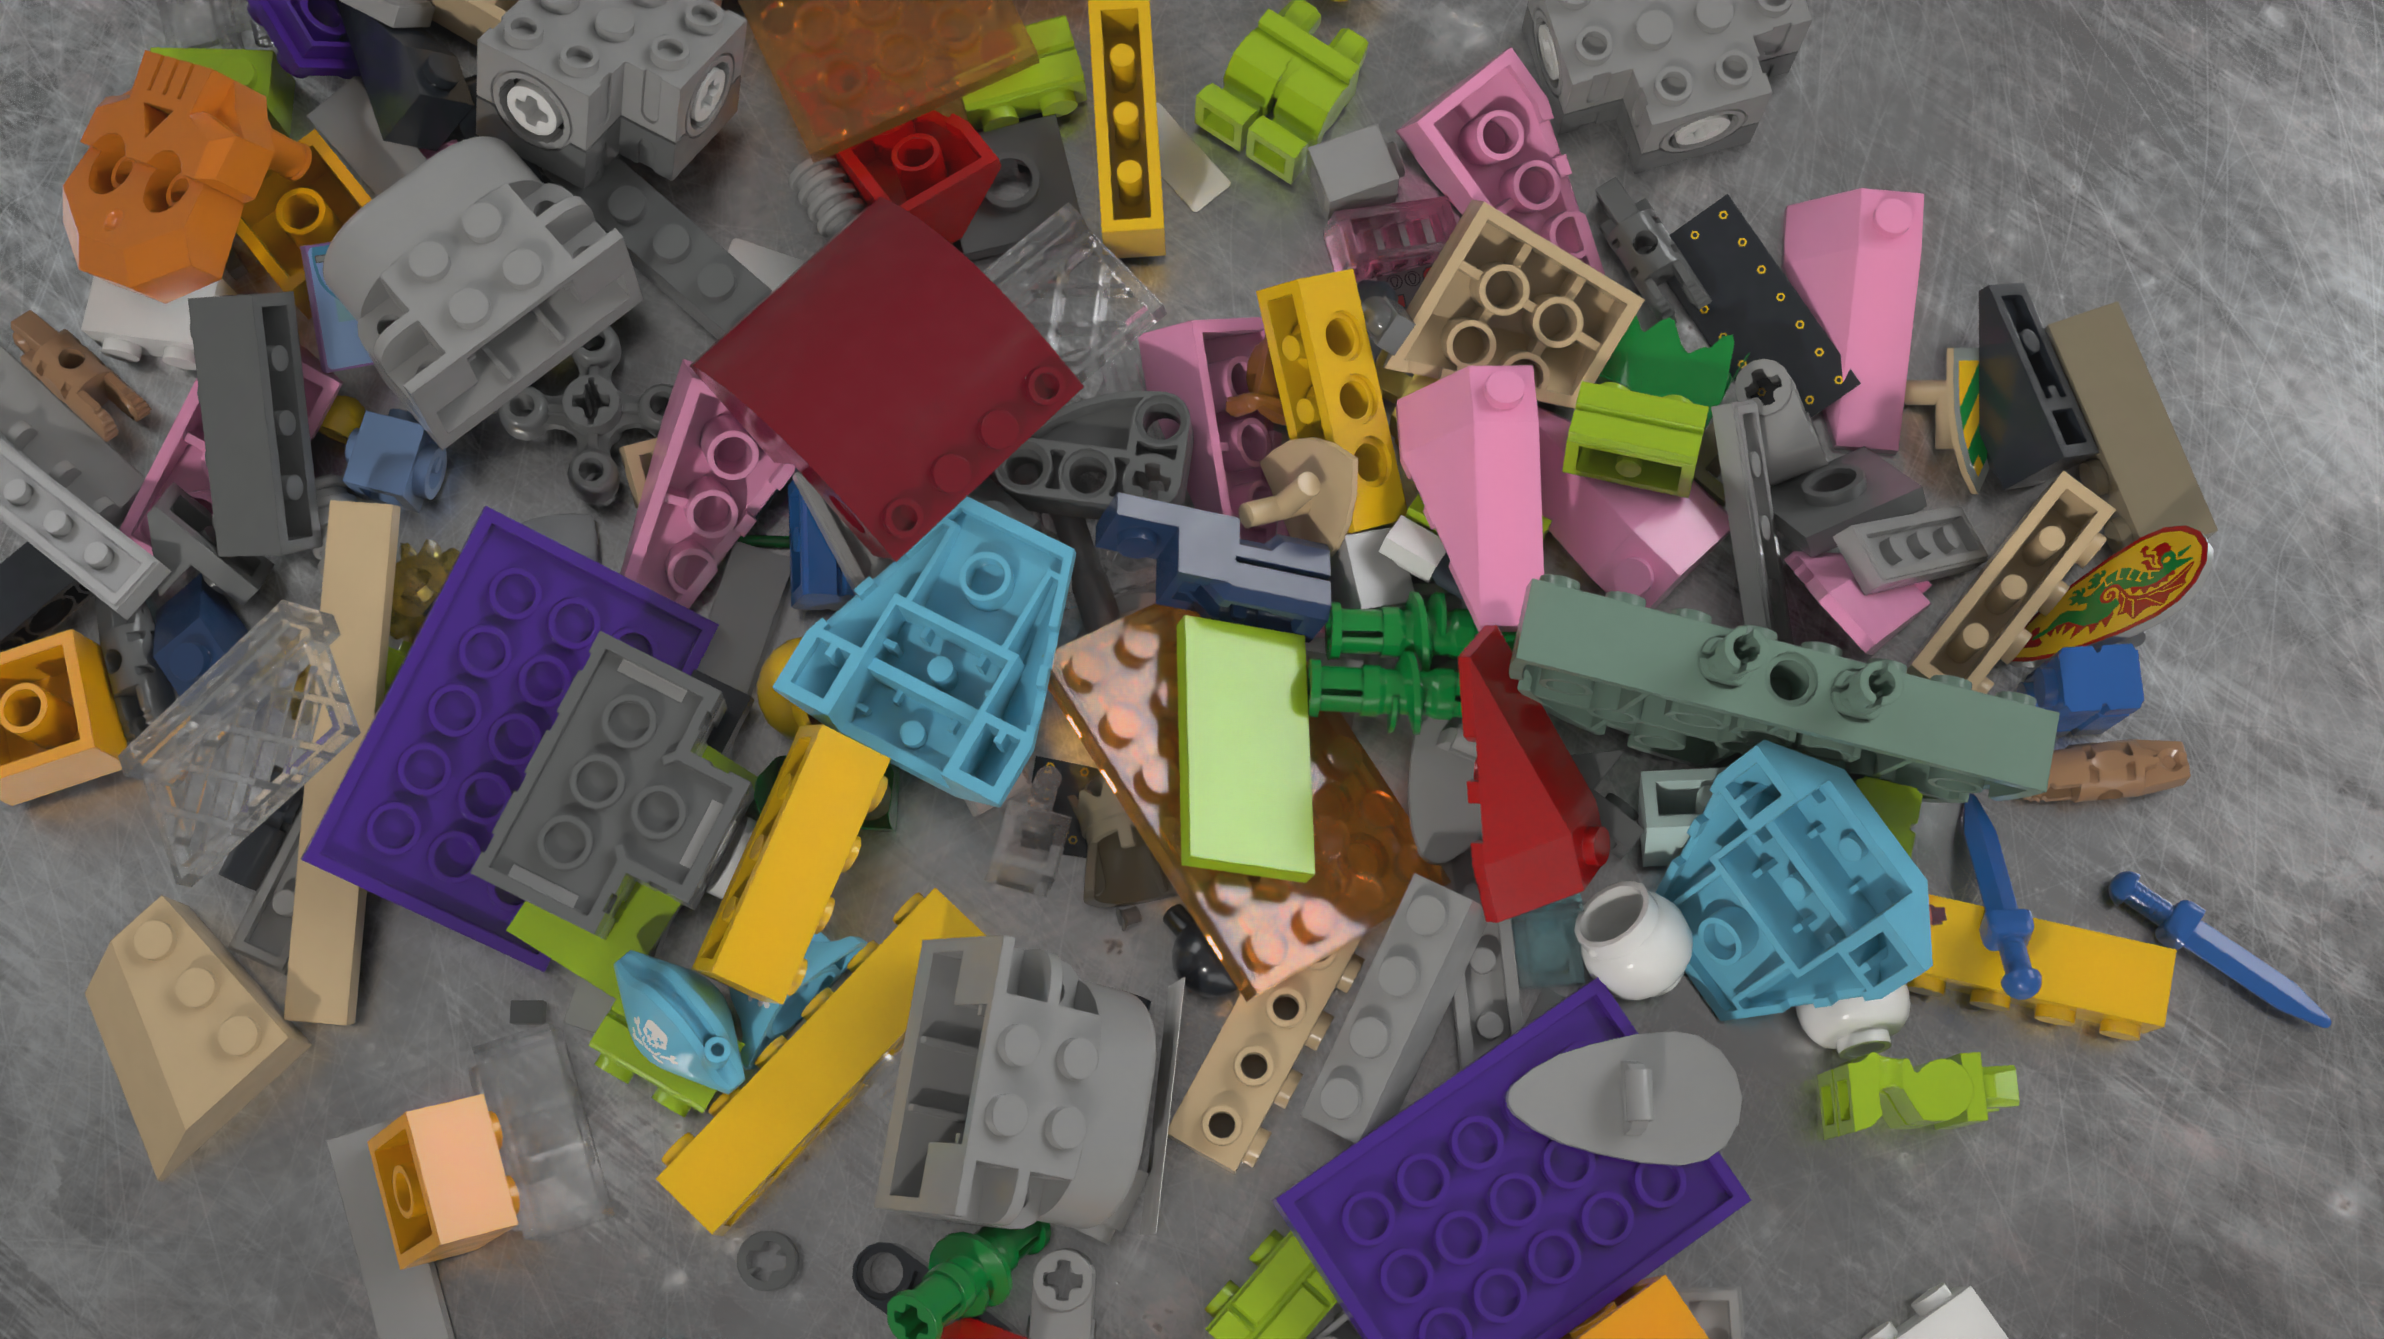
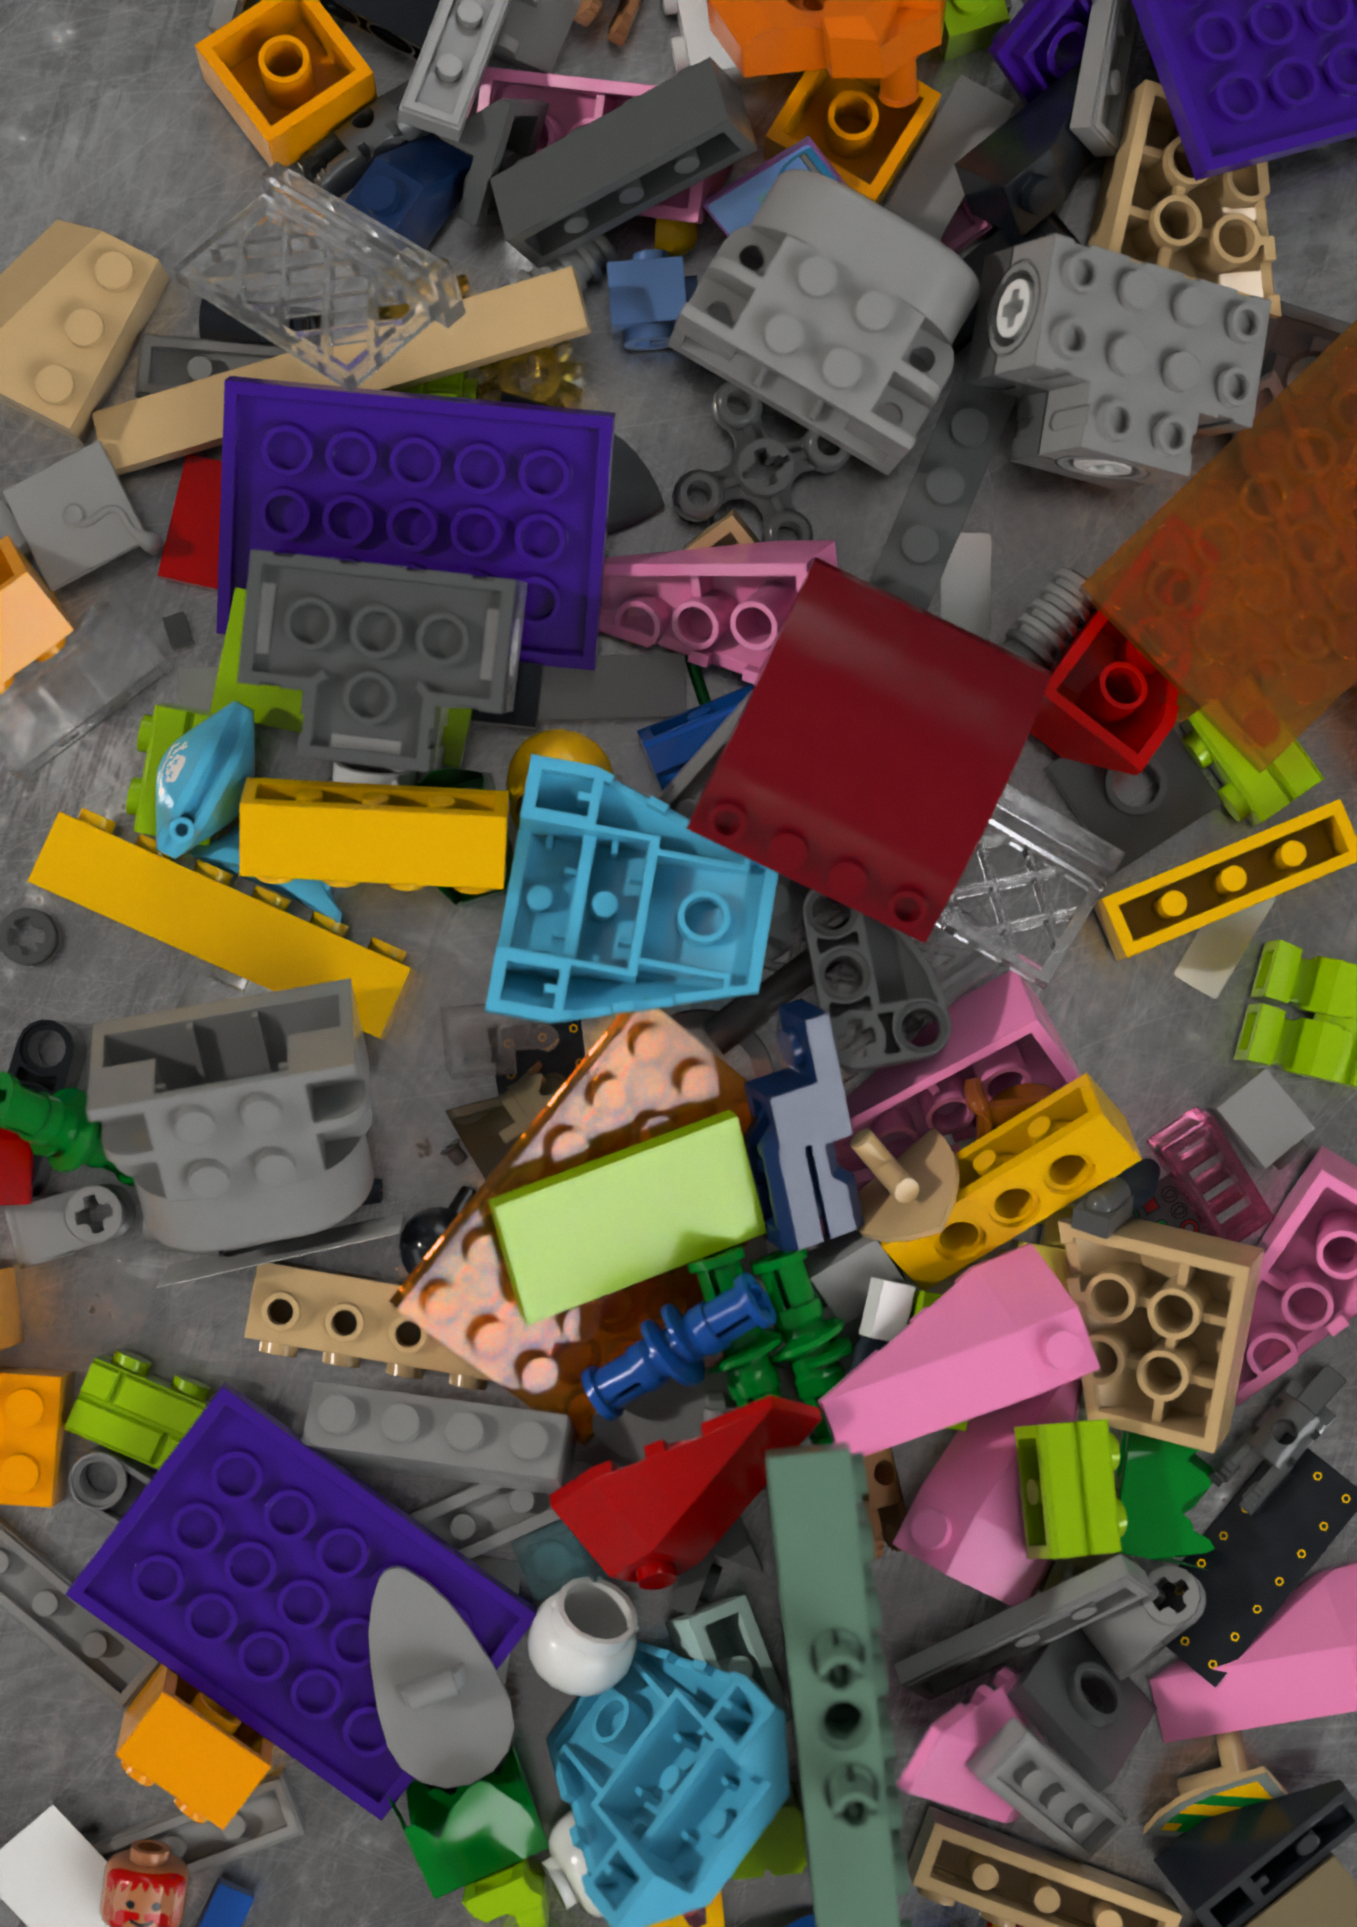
camera: 70 degrees right, 10 degrees up
none -> light grey hat [2,440,164,591]
none -> red tile [157,454,222,592]
none -> green piece [388,1744,549,1899]
none -> blue piece [581,1272,776,1422]

